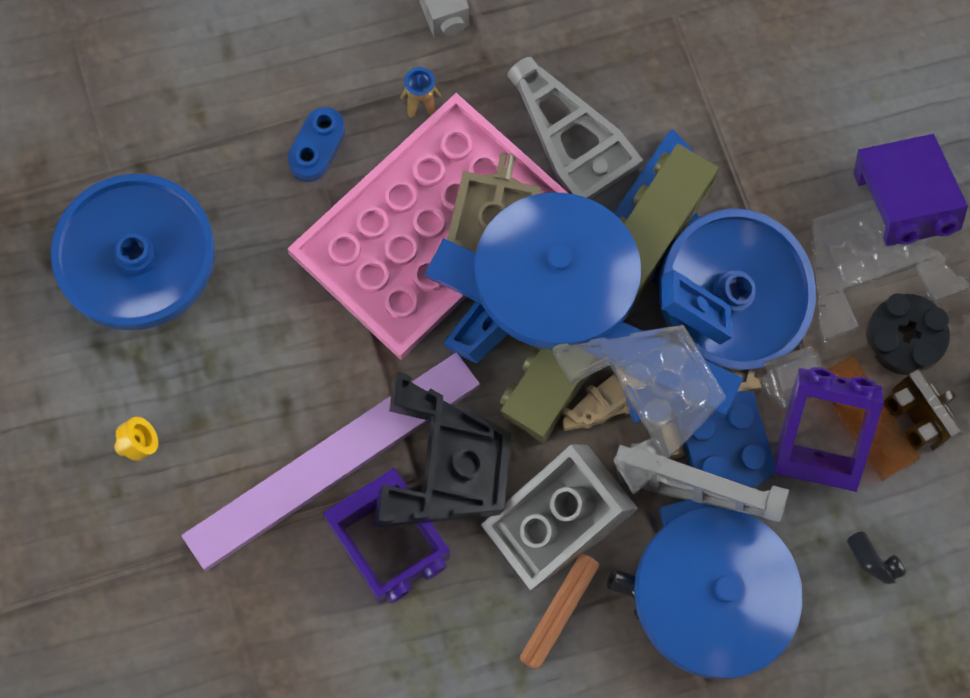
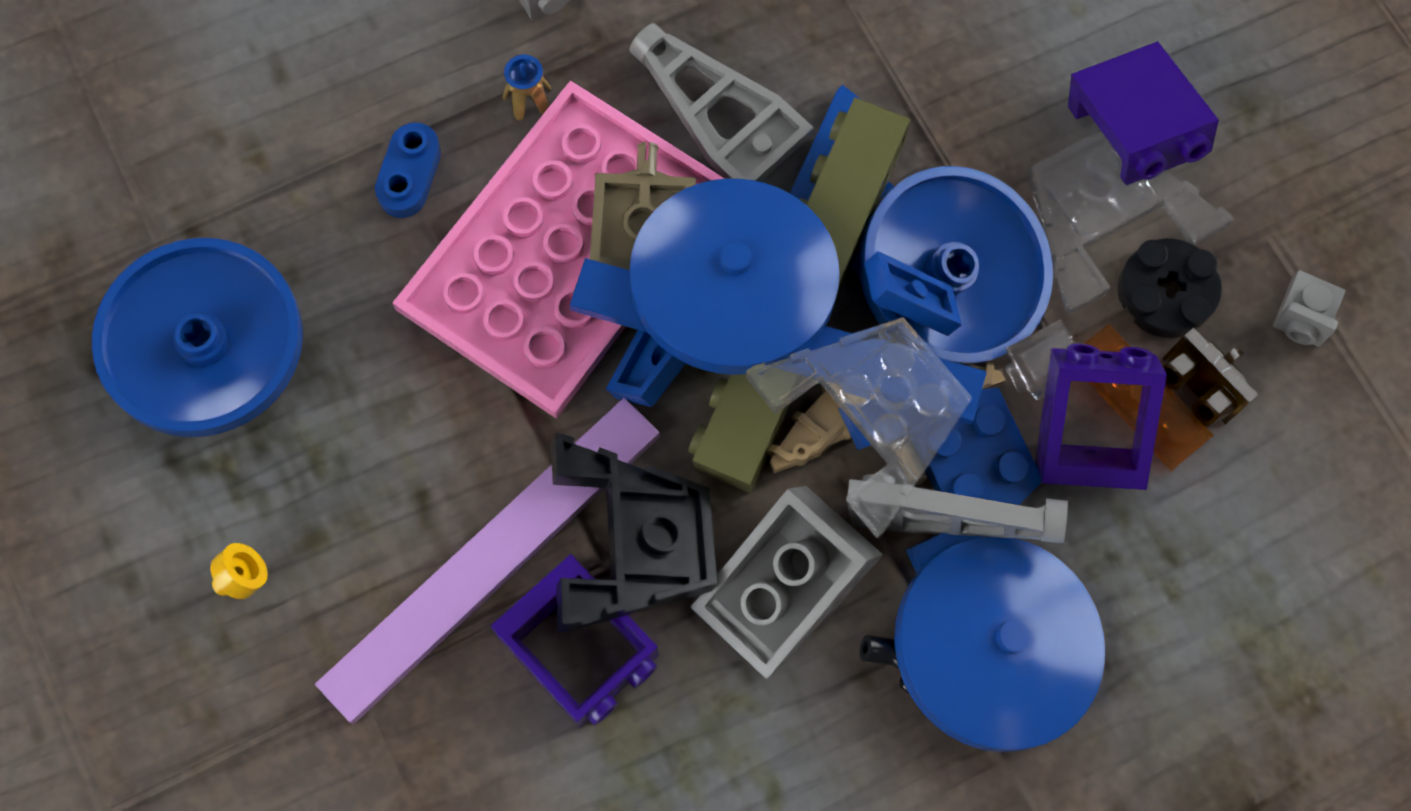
camera: 10 degrees left, 0 degrees up
nougat axle [520,554,599,670] -> none
black arm [847,531,906,584] -> none

